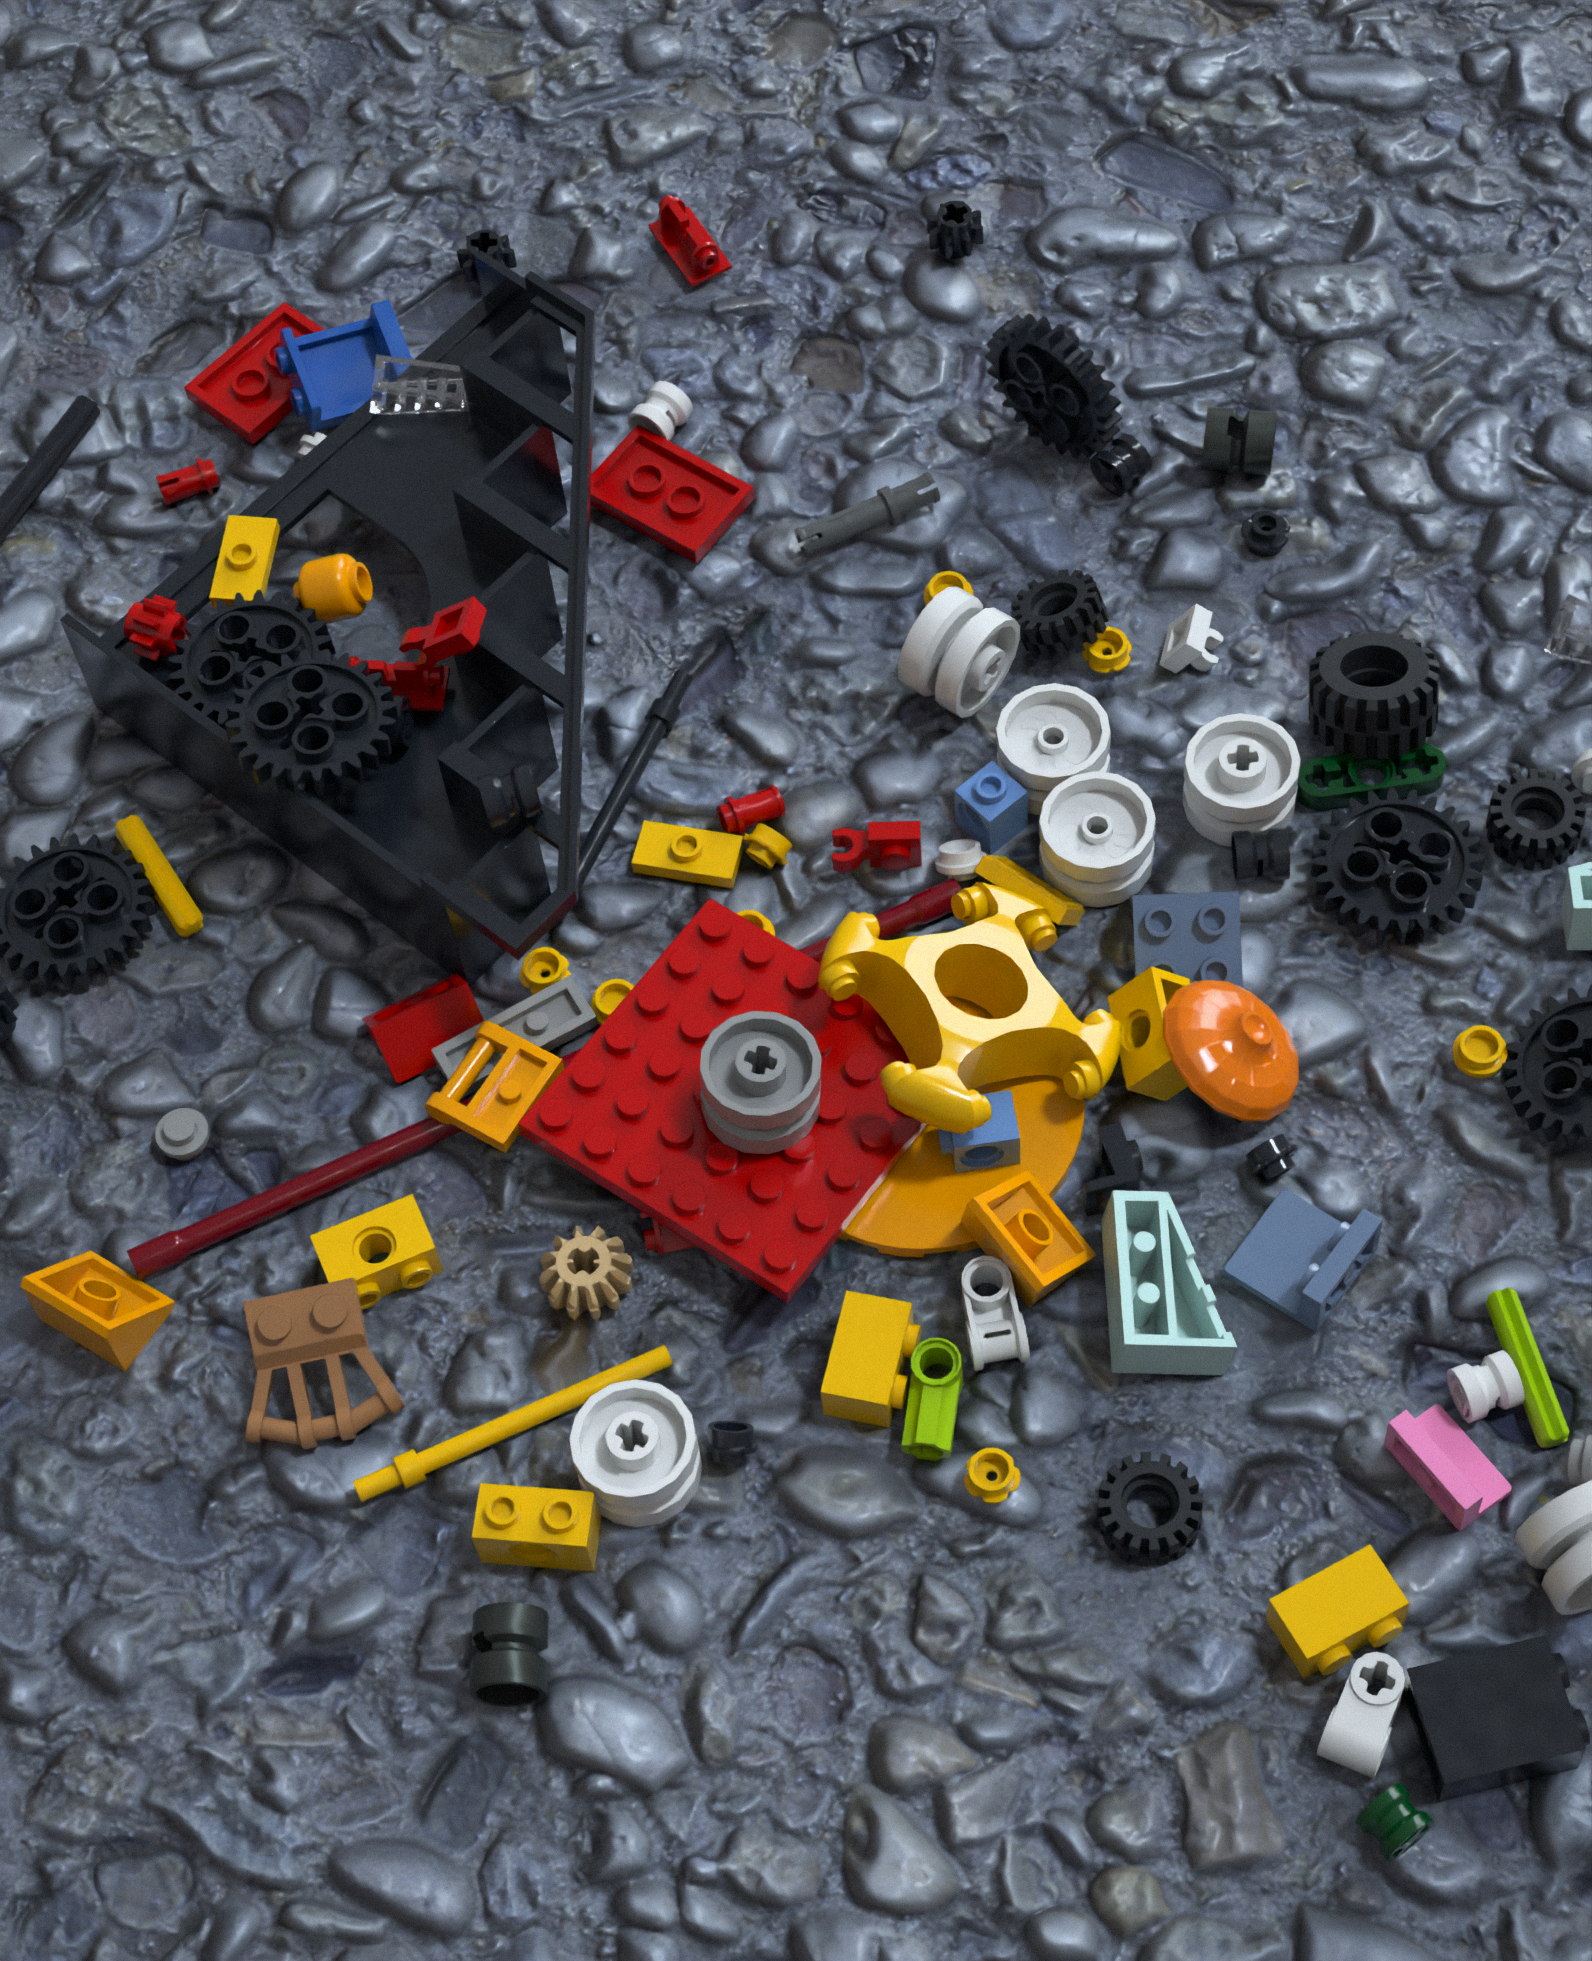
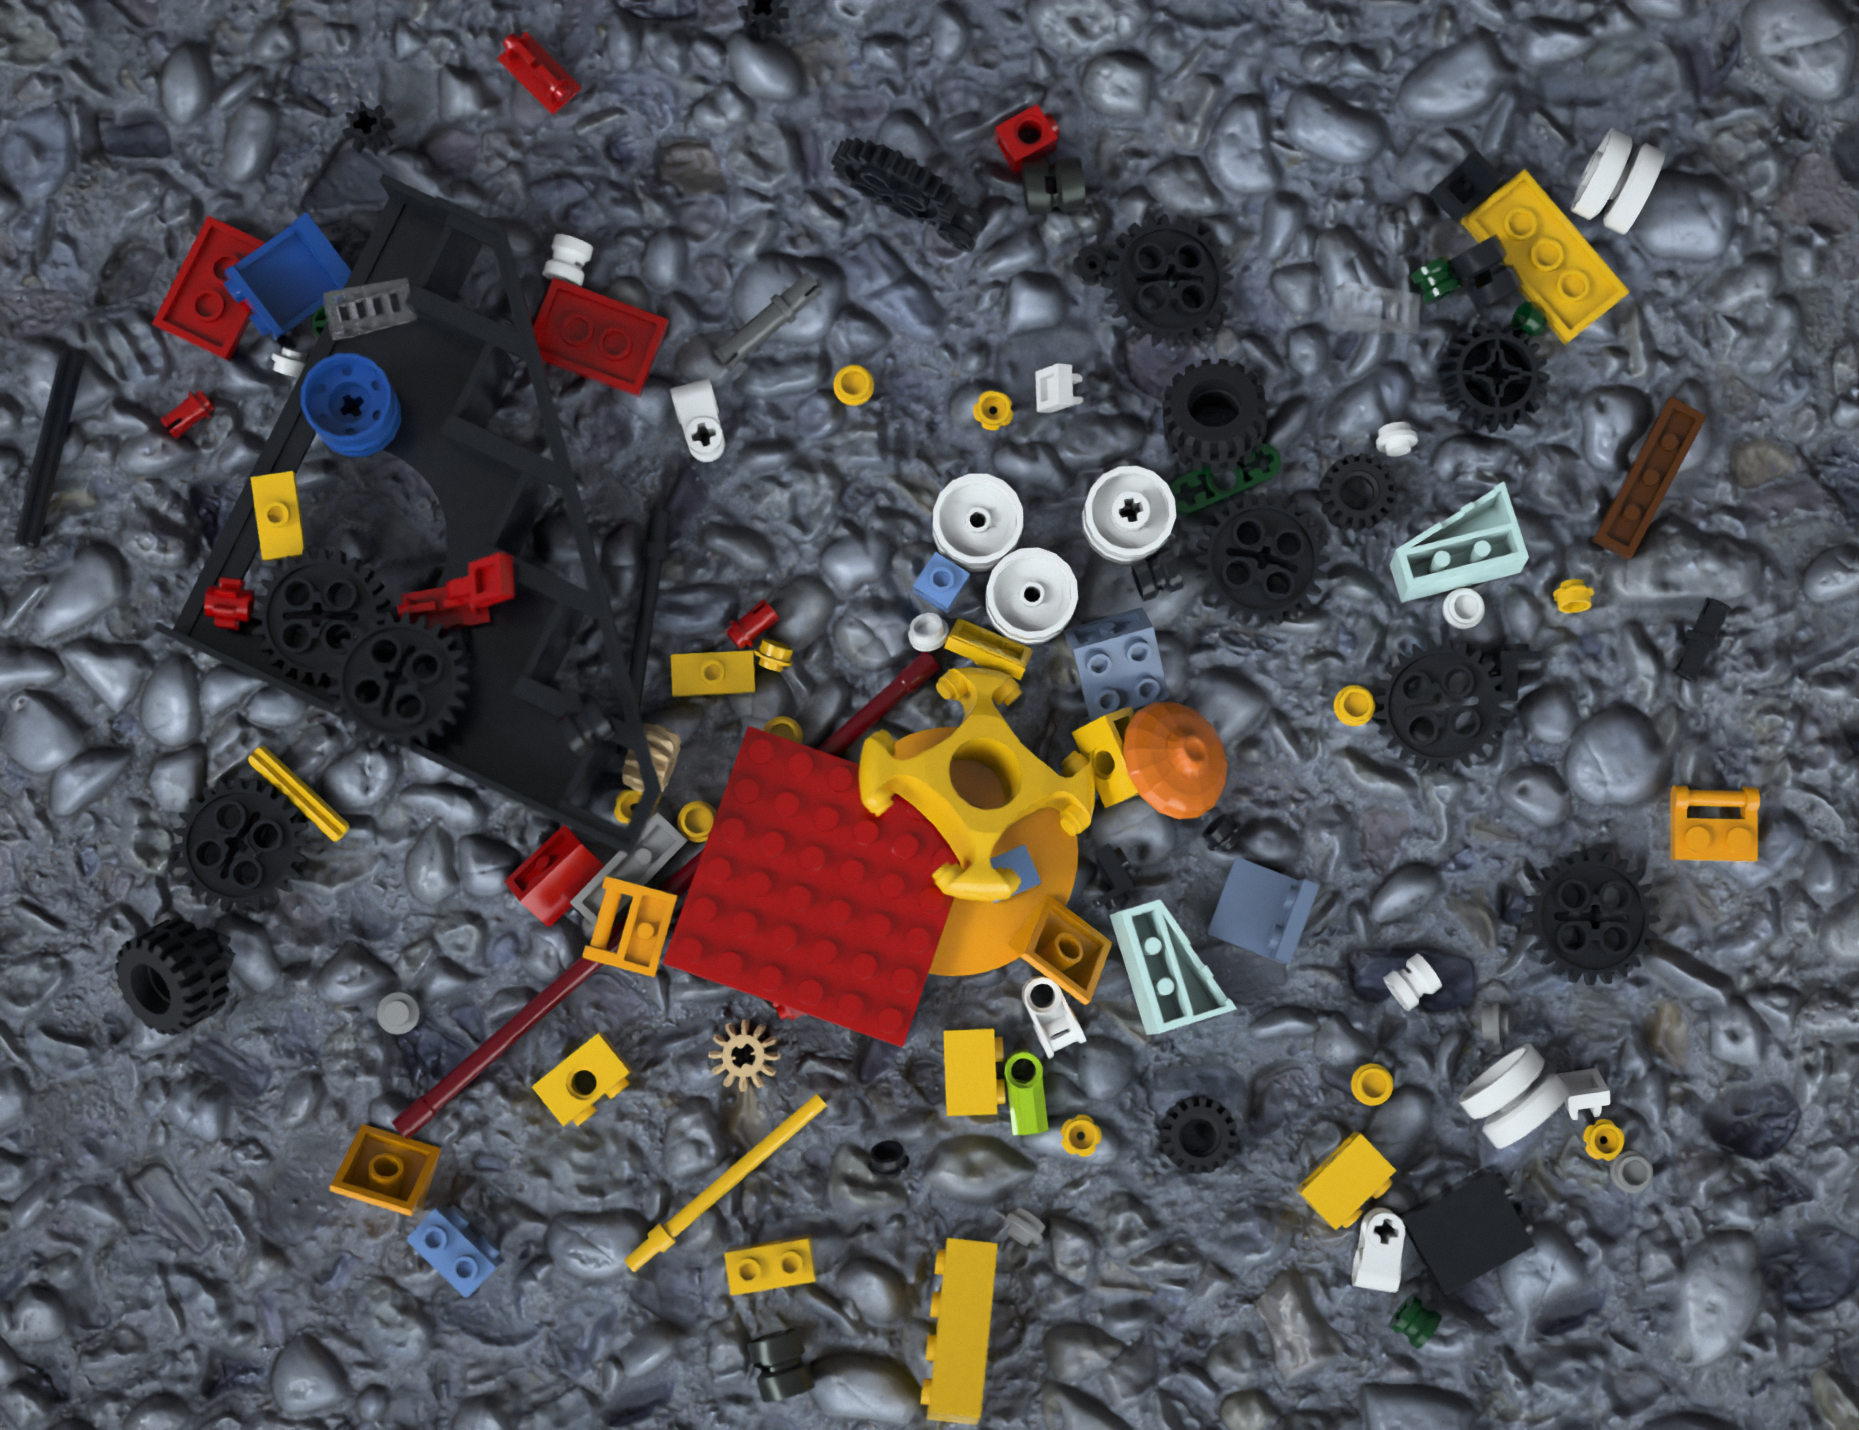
camera: 25 degrees left, 25 degrees up
medium nougat plate [243,1277,406,1450] -> none
light orange head [293,554,373,624] -> none
white wheel [569,1379,703,1528] -> none
light grey wheel [700,1011,822,1154] -> none
red plate [832,821,922,872] -> none
white wheel [898,586,1020,718] -> none
black tyre [1010,569,1109,660] -> none
bright pink panel [1384,1404,1512,1531] -> none
lime axle [1486,1288,1569,1448] -> none
none -> blue wheel [301,353,401,457]
none -> medium blue bracket [407,1204,503,1297]
none -> tan gear [622,723,681,793]
none -> white piece [670,378,725,462]
none -> yellow wedge [921,1238,998,1425]
none -> red brick [994,104,1060,174]
none -> light grey plate [1005,1208,1045,1246]
none -> black gear [1101,214,1234,348]
none -> yellow plate [1351,1063,1393,1106]

